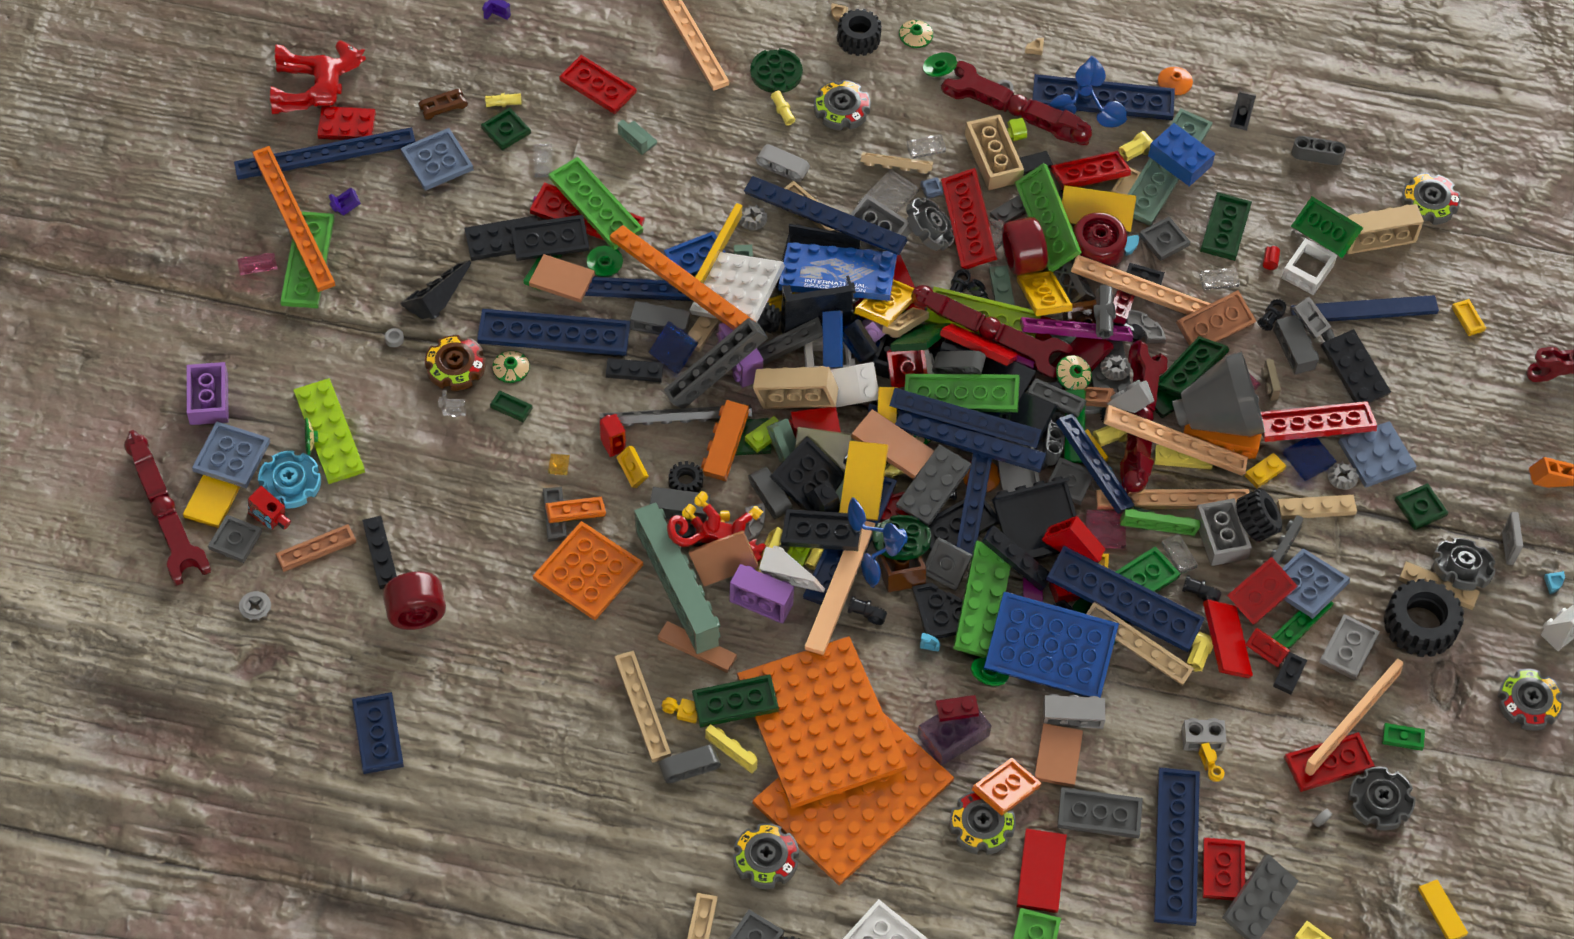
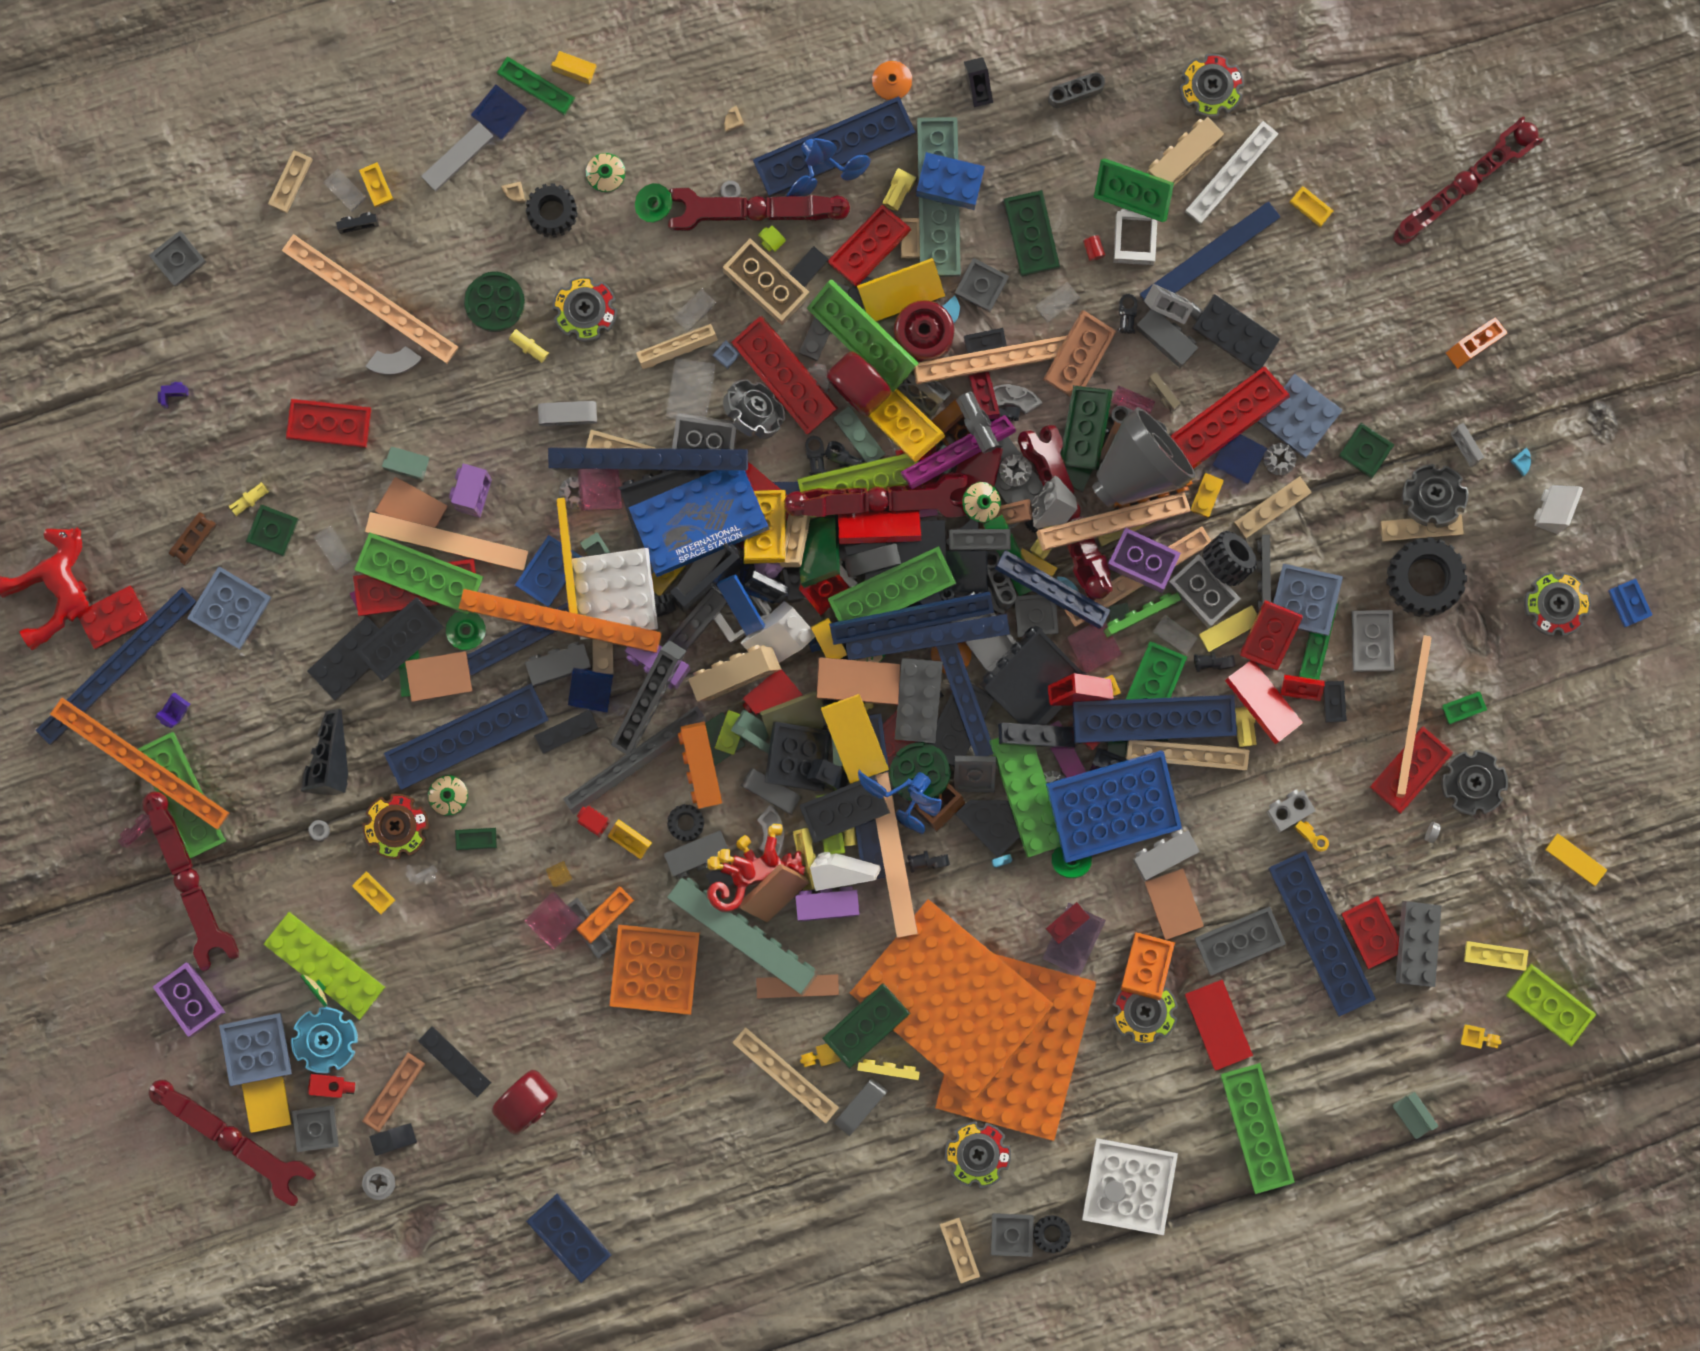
camera: 30 degrees left, 25 degrees up
none -> dark red piece [142,791,239,972]
none -> yellow plate [352,871,396,915]
none -> light grey tile [365,346,422,375]
none -> light nougat tile [365,512,528,571]
none -> black slope [369,1123,417,1156]
none -> nougat tile [375,477,448,528]
none -> medium lavender brick [449,463,492,518]
none -> clear pink plate [525,892,582,950]
none -> clear pink plate [578,469,622,511]
none -> medium lavender brick [1108,527,1181,593]
none -> white plate [1185,121,1278,225]
none -> light yellow tile [1199,605,1258,653]

